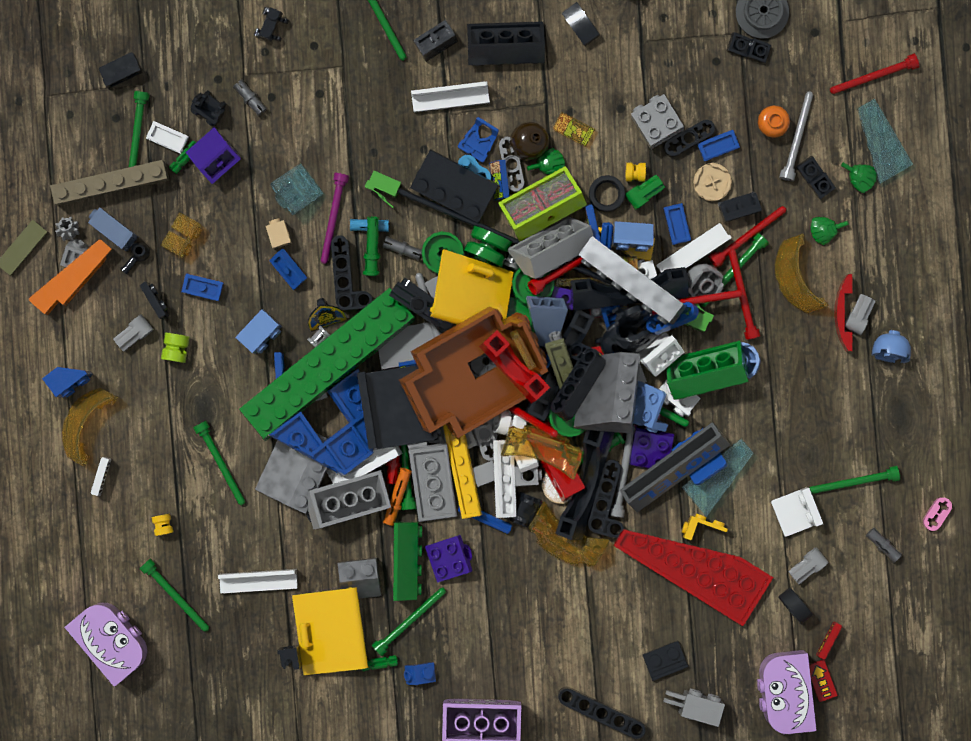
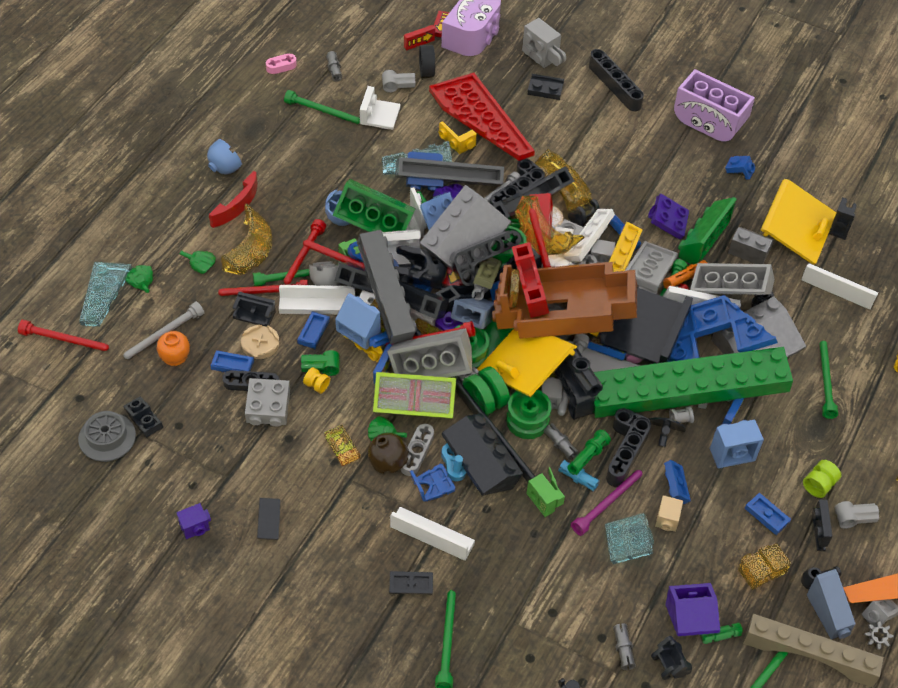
camera: 150 degrees left, 35 degrees down
white tile [146,121,189,154] -> none
green axle [361,655,398,671] -> none
green piece [372,588,446,656] -> none
black slope [467,21,545,66] -> none
tile [489,160,510,201] -> none
black tyre [588,175,625,212] -> none
black slope [796,156,836,199] -> none
light grey piece [845,294,875,335] -> none

